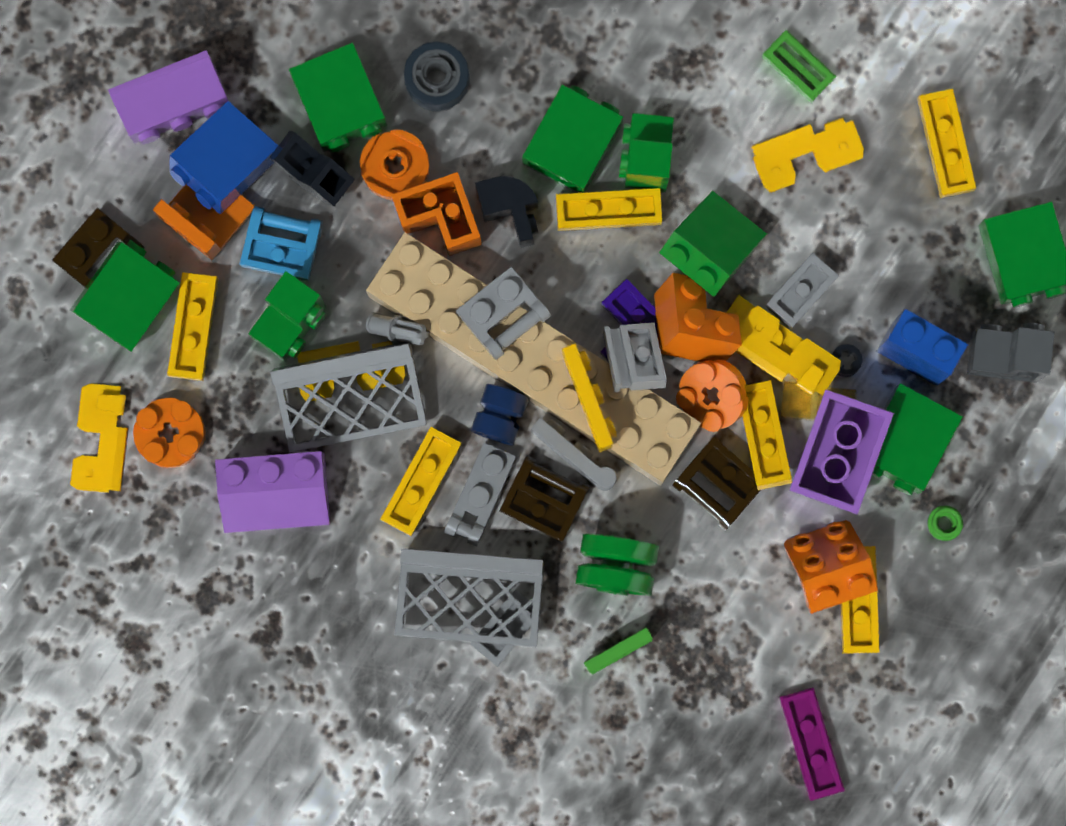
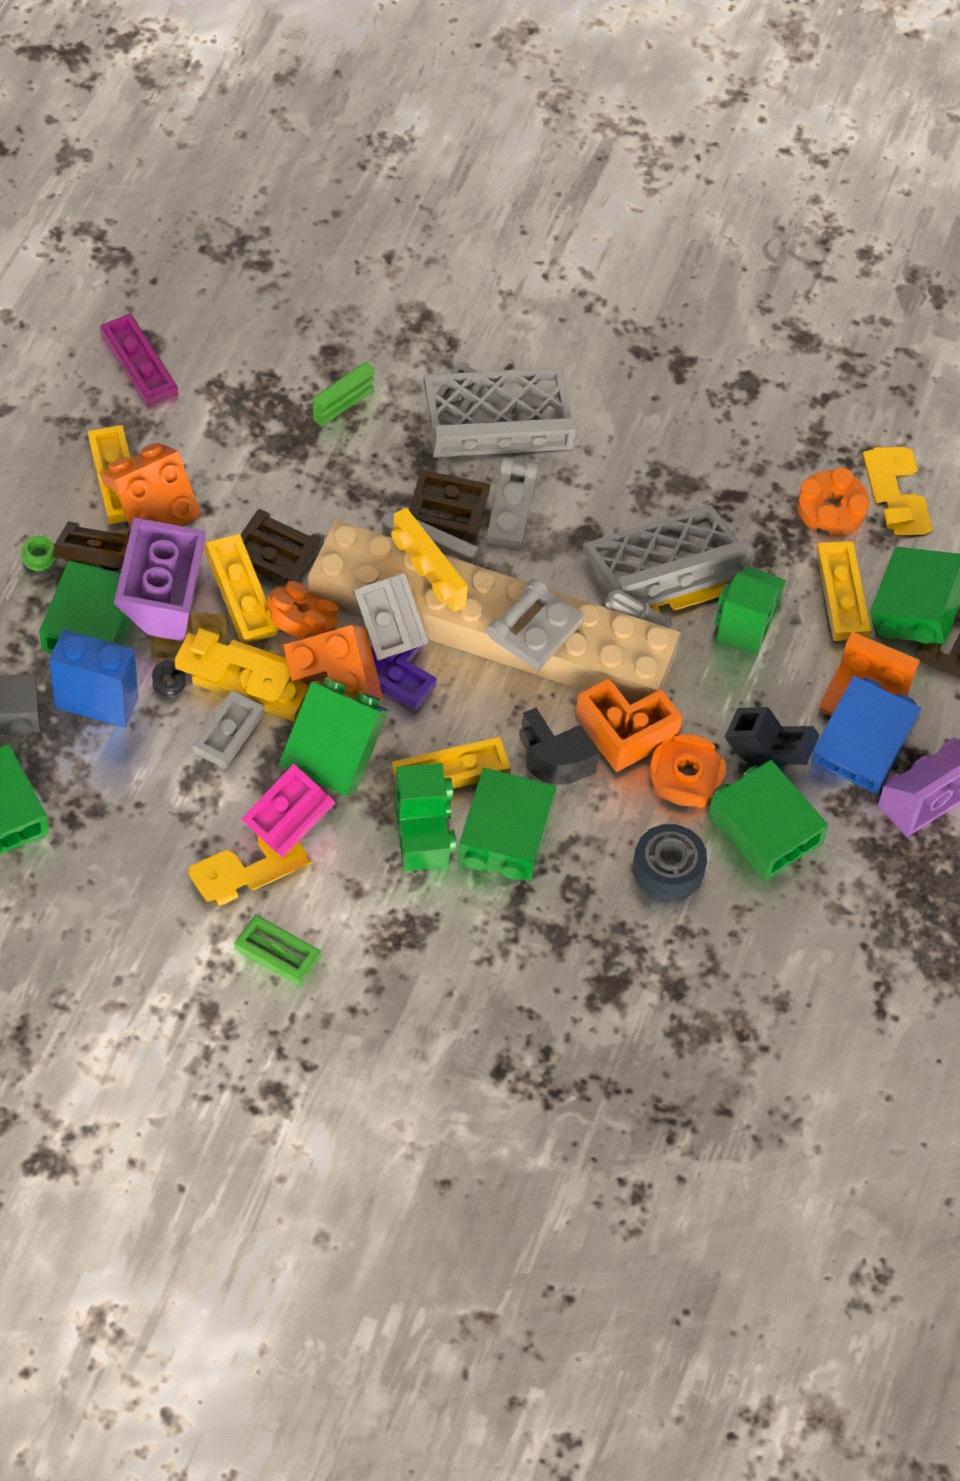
camera: 160 degrees right, 25 degrees down
medium lavender slope [215,451,330,533] -> none
dark azure plate [240,206,323,281] -> none
yellow plate [380,427,462,537] -> none
dark blue wheel [470,384,529,446] -> none
green wheel [575,534,659,596] -> none
yellow plate [917,88,976,198] -> none
none -> dark brown plate [53,521,130,571]
none -> dark pink plate [241,764,335,858]

